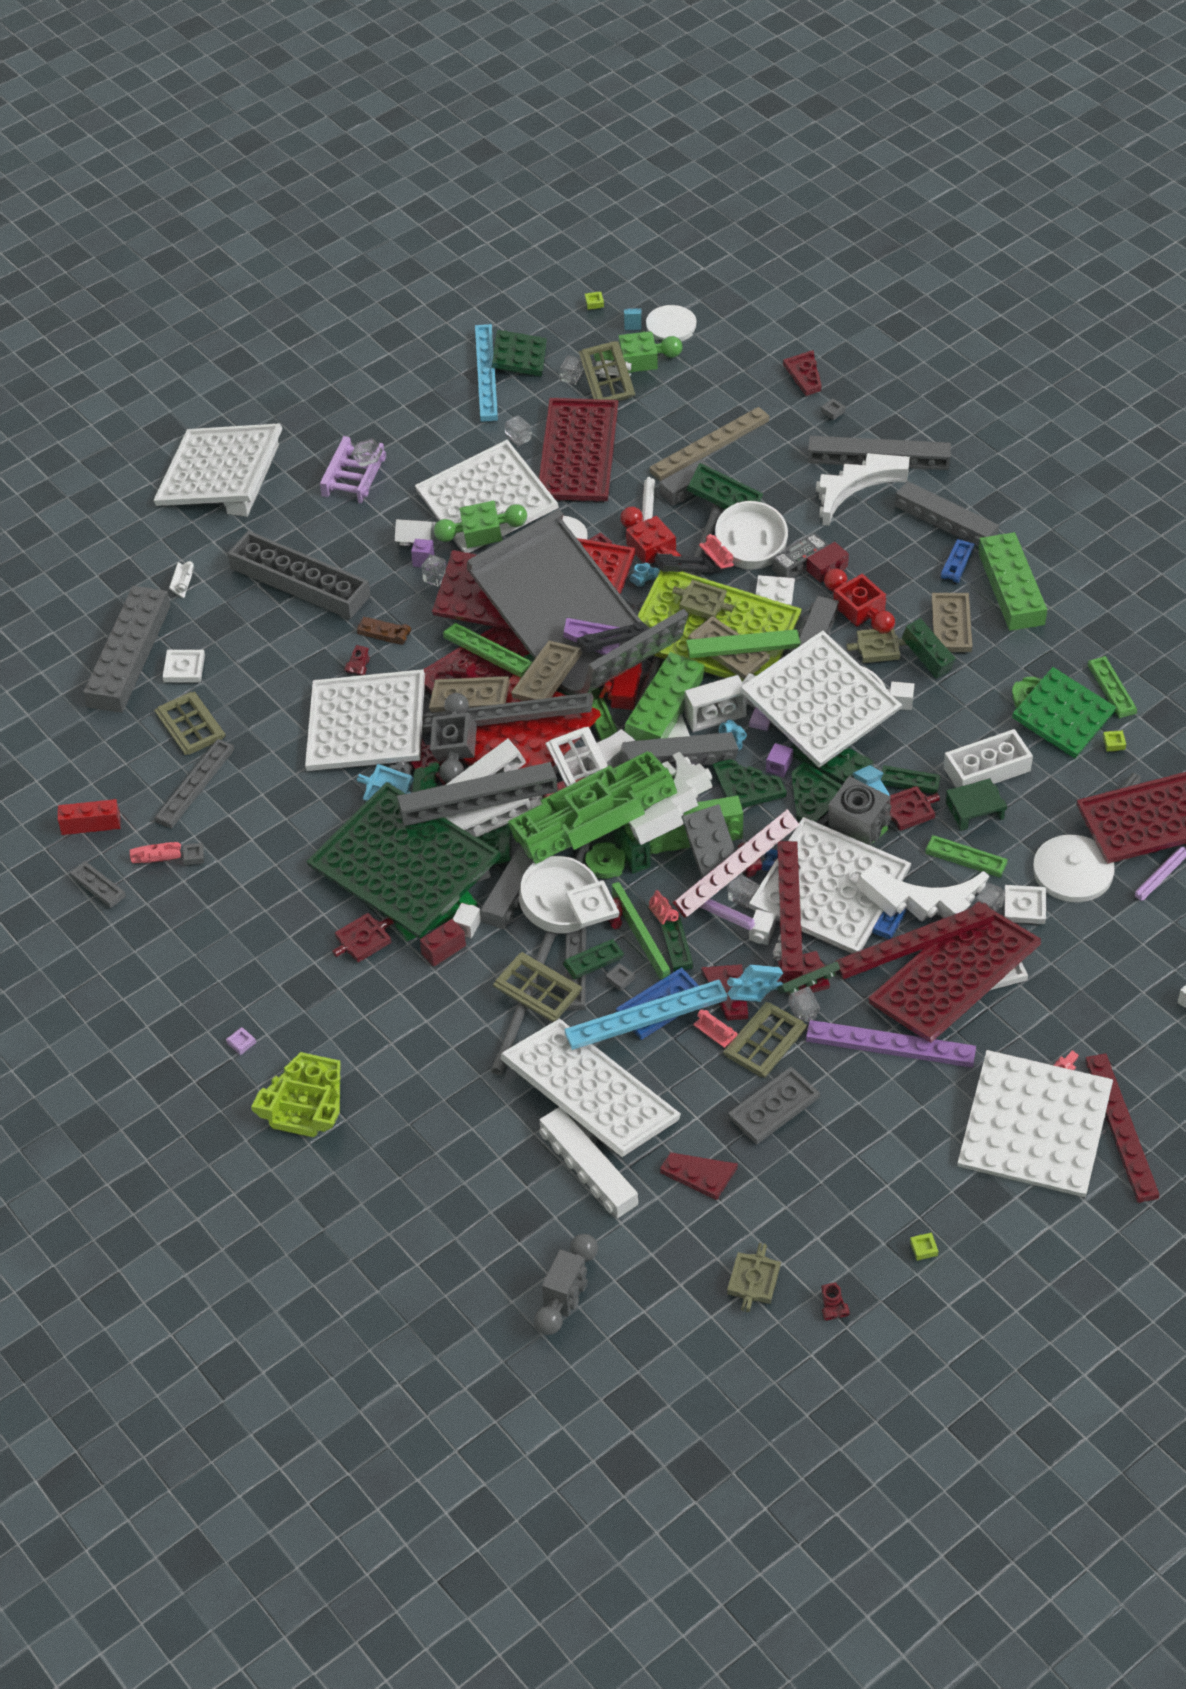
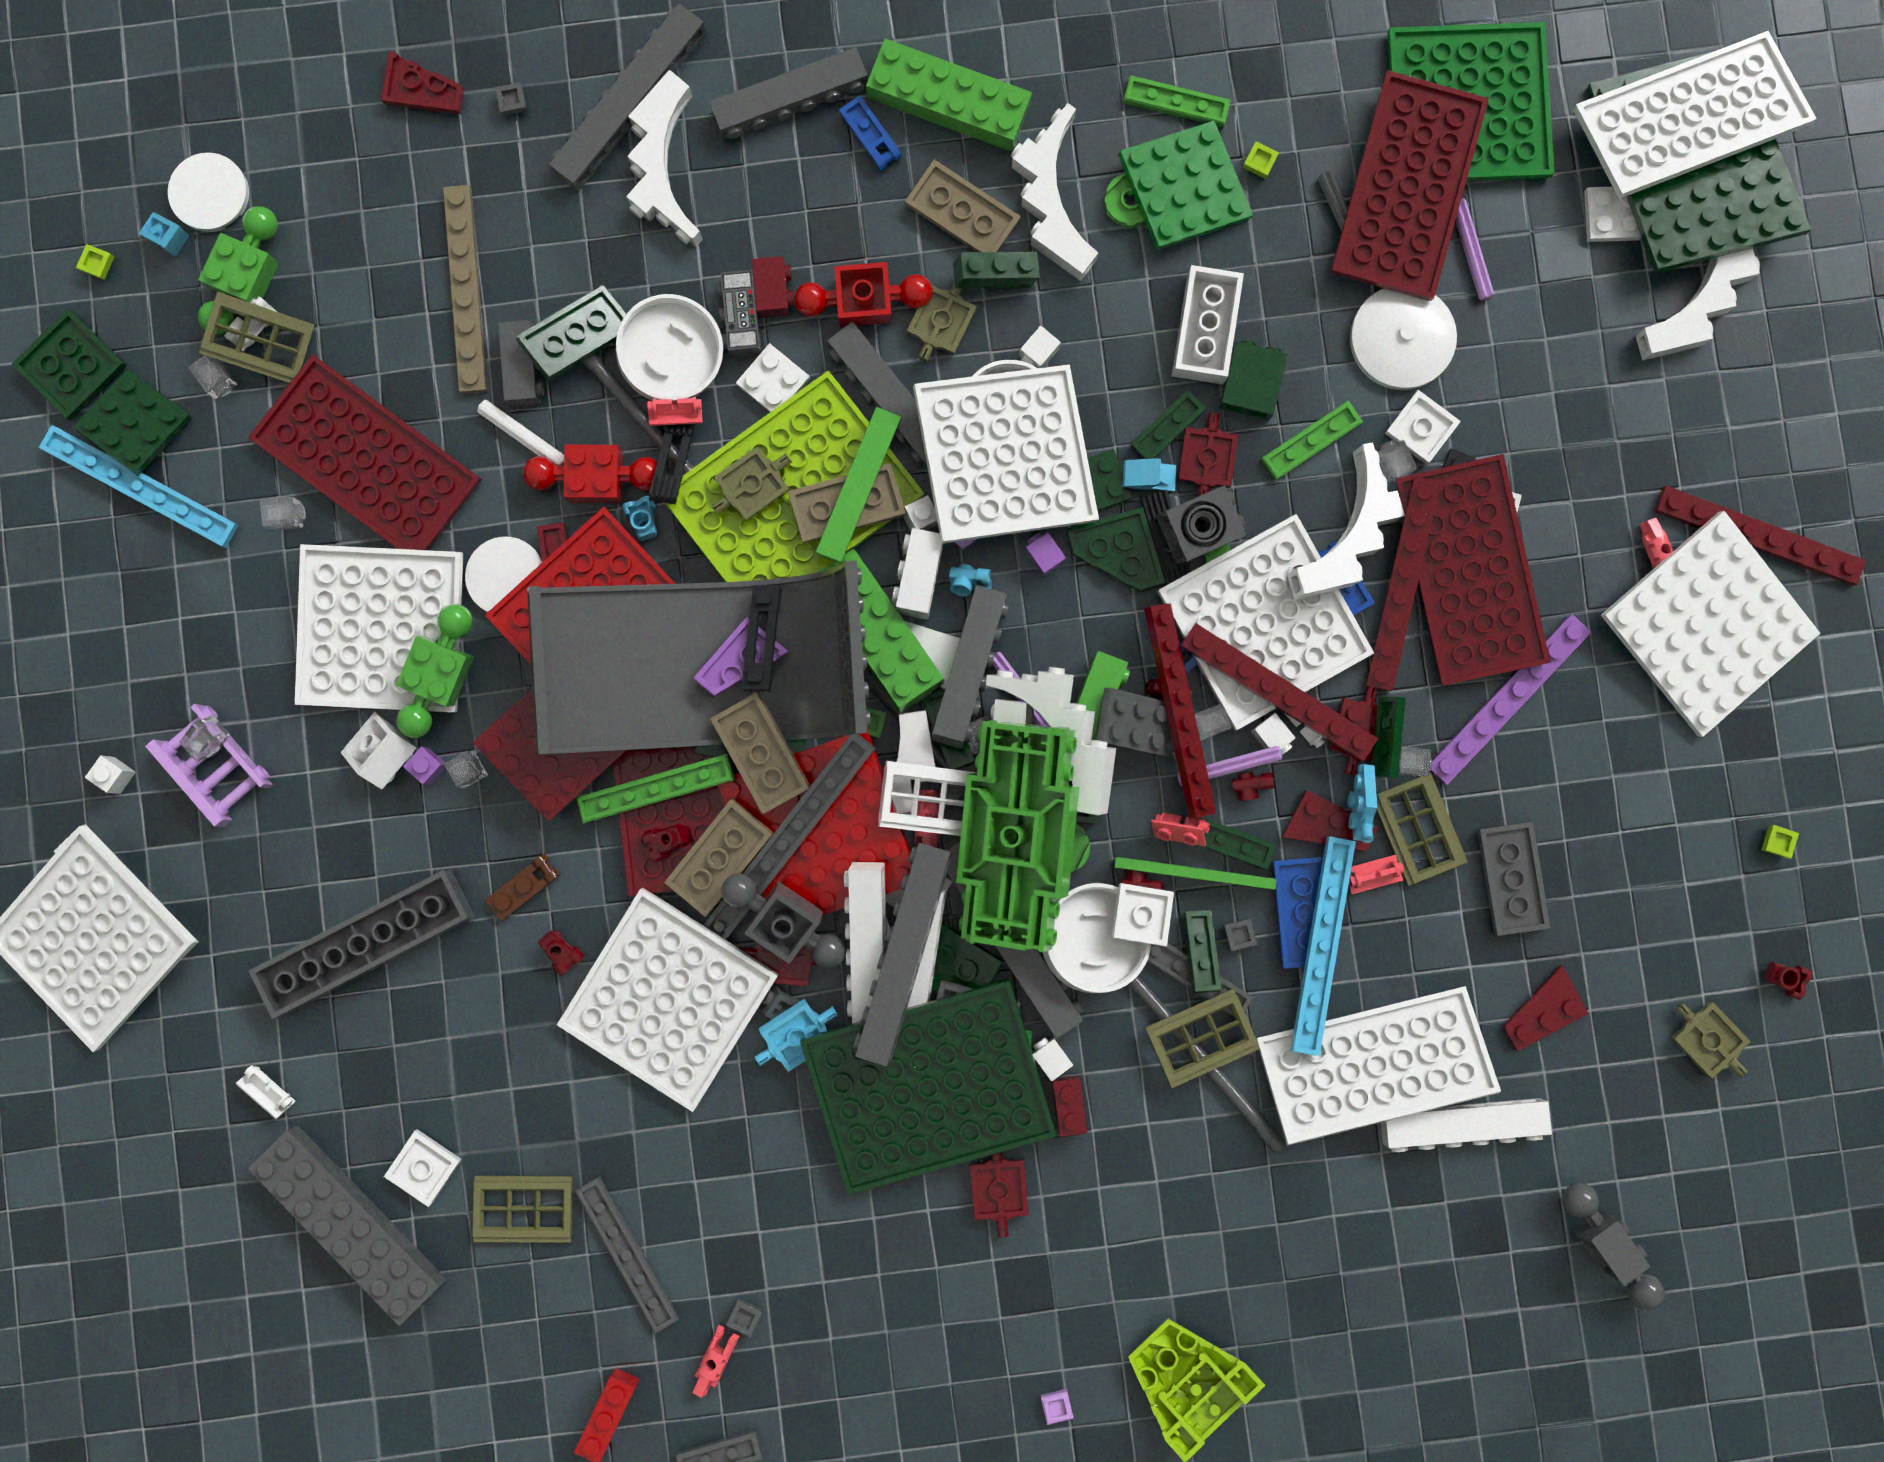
camera: 60 degrees left, 35 degrees up
dark green plate [413,762,440,792] -> none
dark green plate [712,759,787,808] -> none
none -> dark green plate [11,309,127,421]
none -> white brick [85,755,136,794]
none -> white arch [1011,103,1098,281]
none -> dark red plate [1232,771,1275,801]

